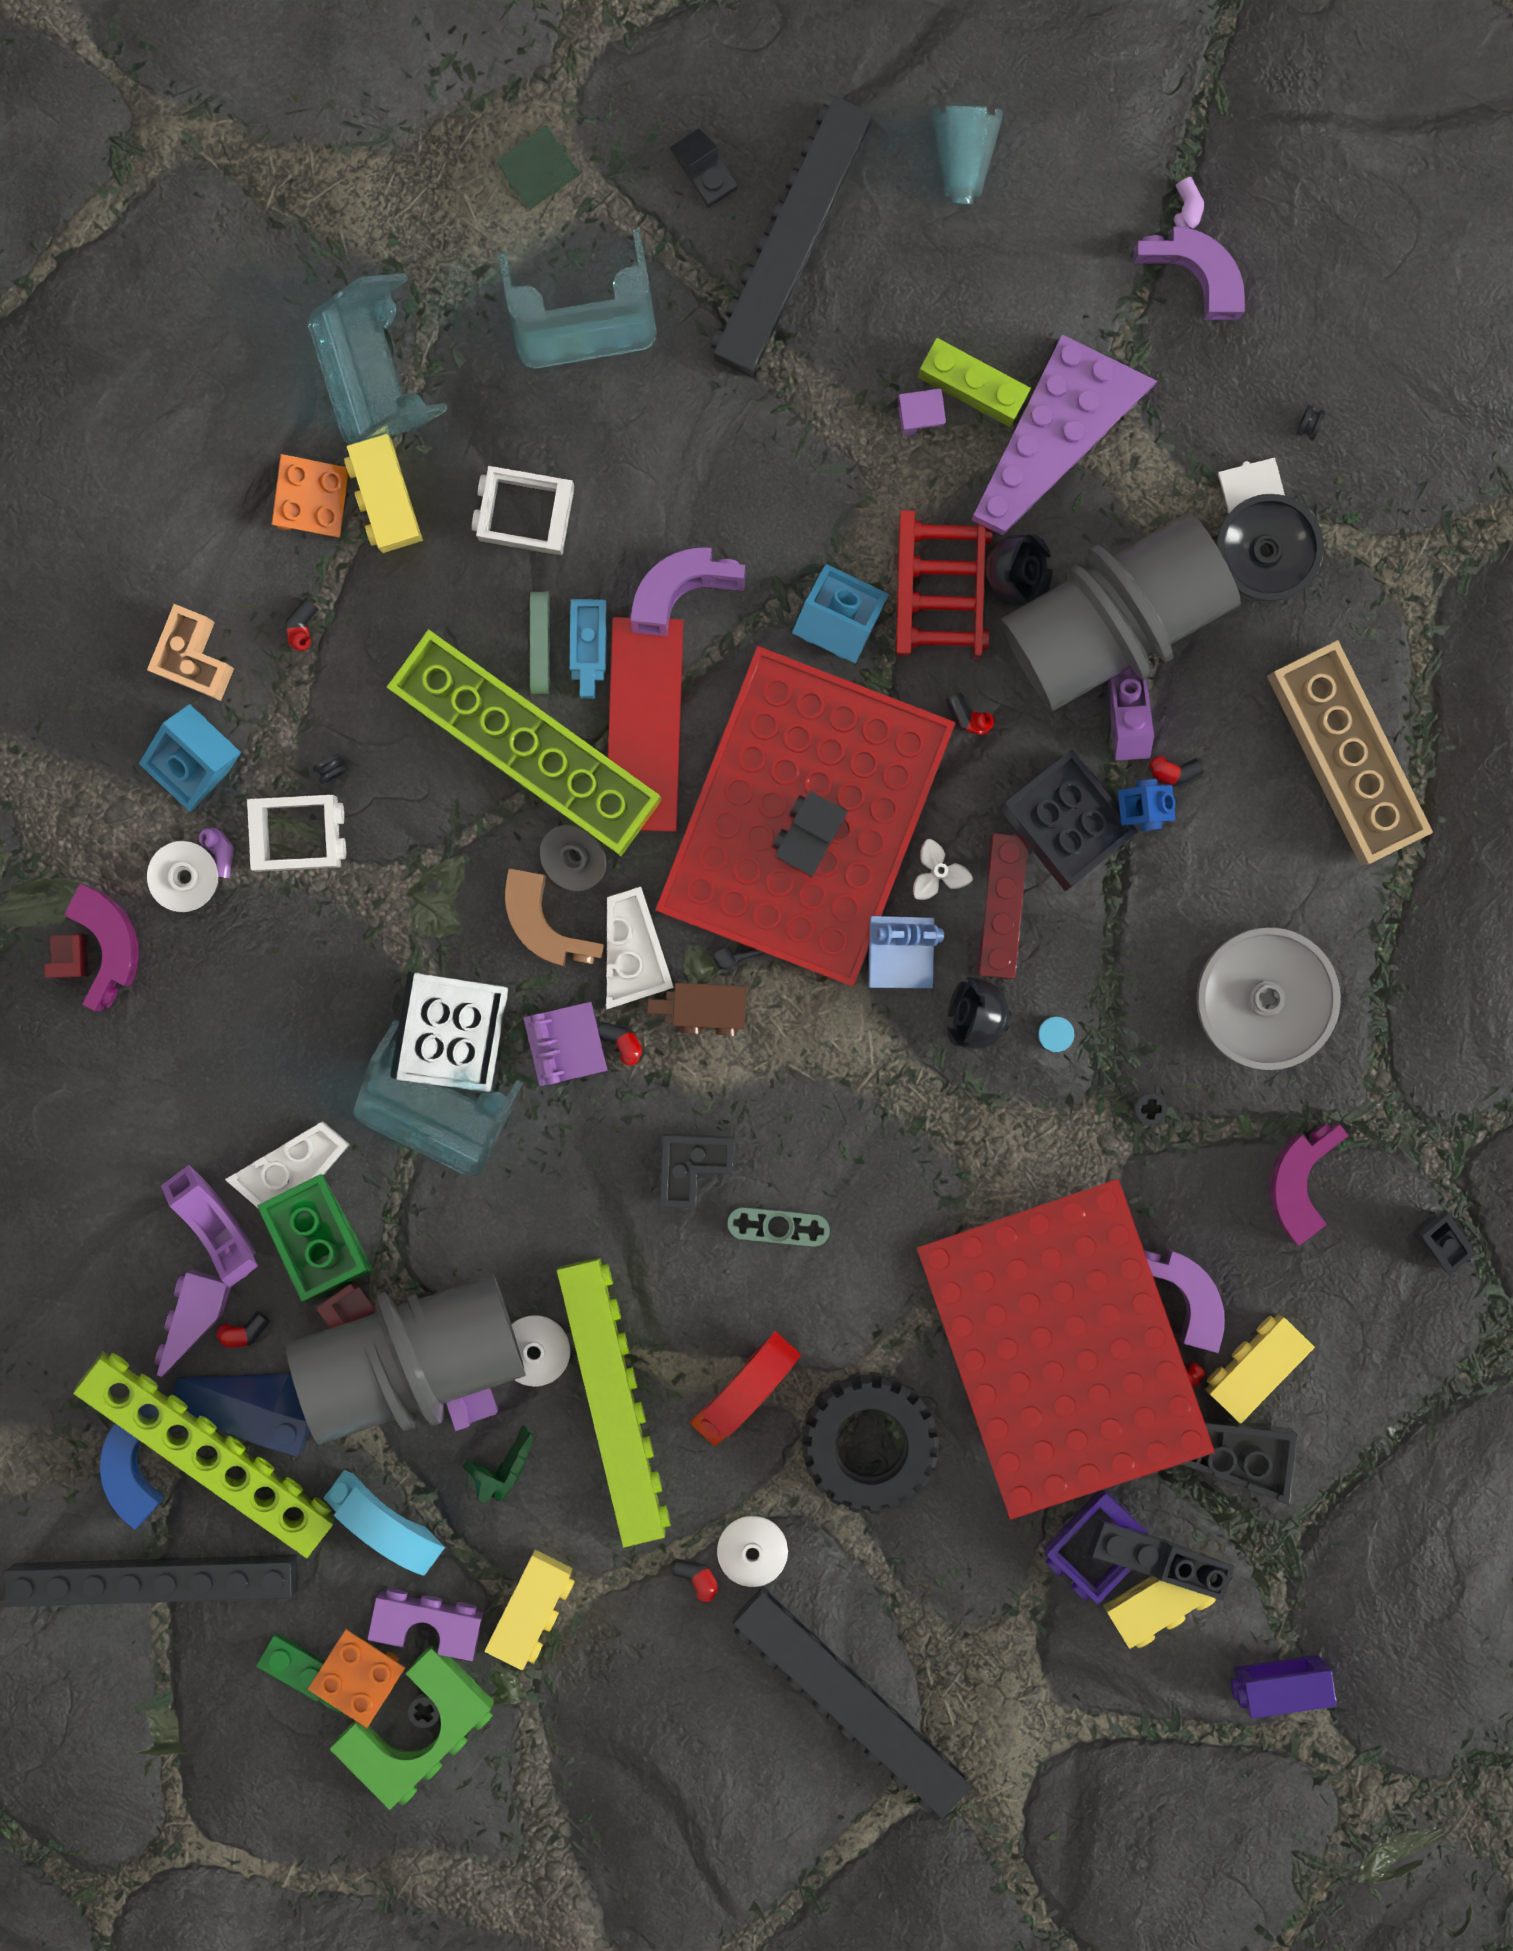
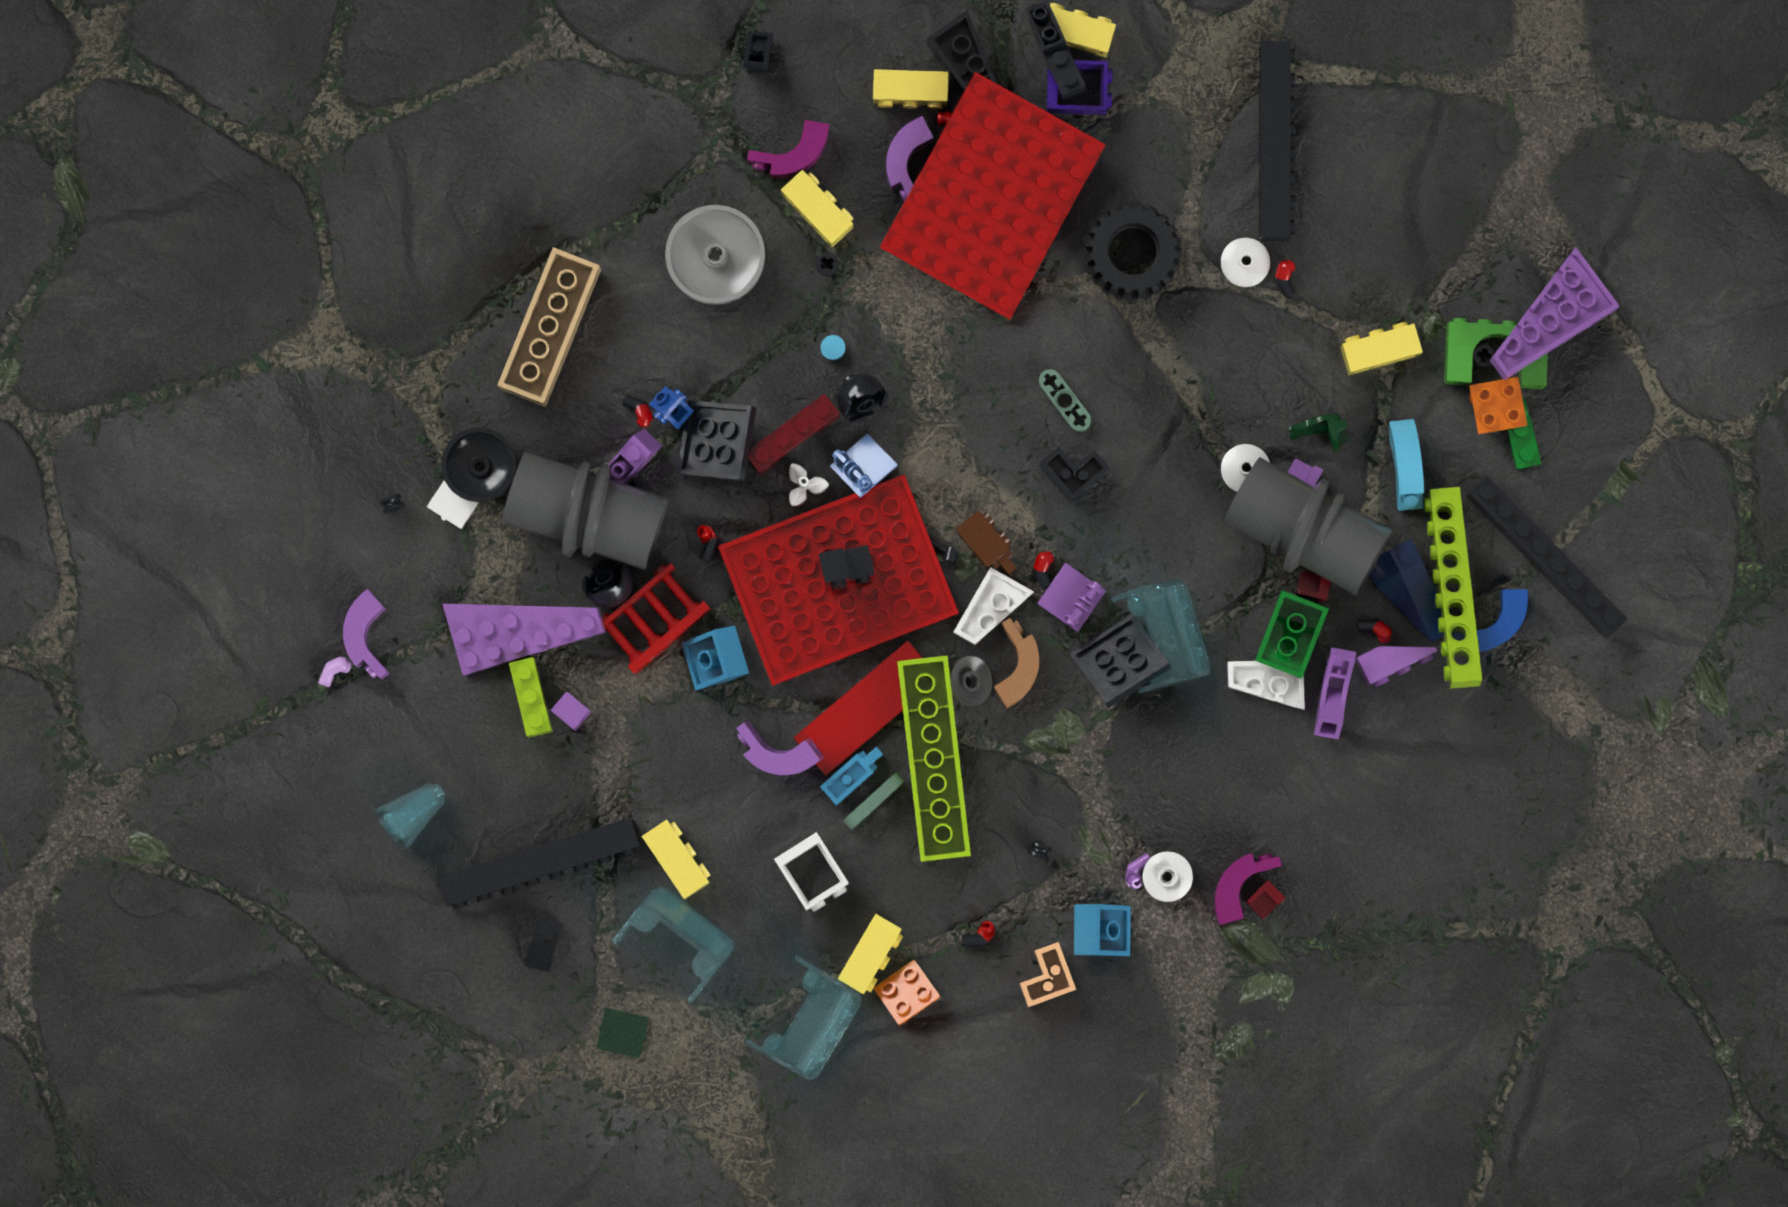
camera: 135 degrees left, 5 degrees down
white window [247,795,346,872] -> none
medium lavender arch [368,1588,484,1661] -> none
lime brick [557,1257,671,1548] -> none
red arch [689,1331,801,1447] -> none
none -> light yellow brick [642,820,711,899]
none -> light yellow brick [781,170,853,248]
none -> medium lavender wing [1490,247,1620,380]

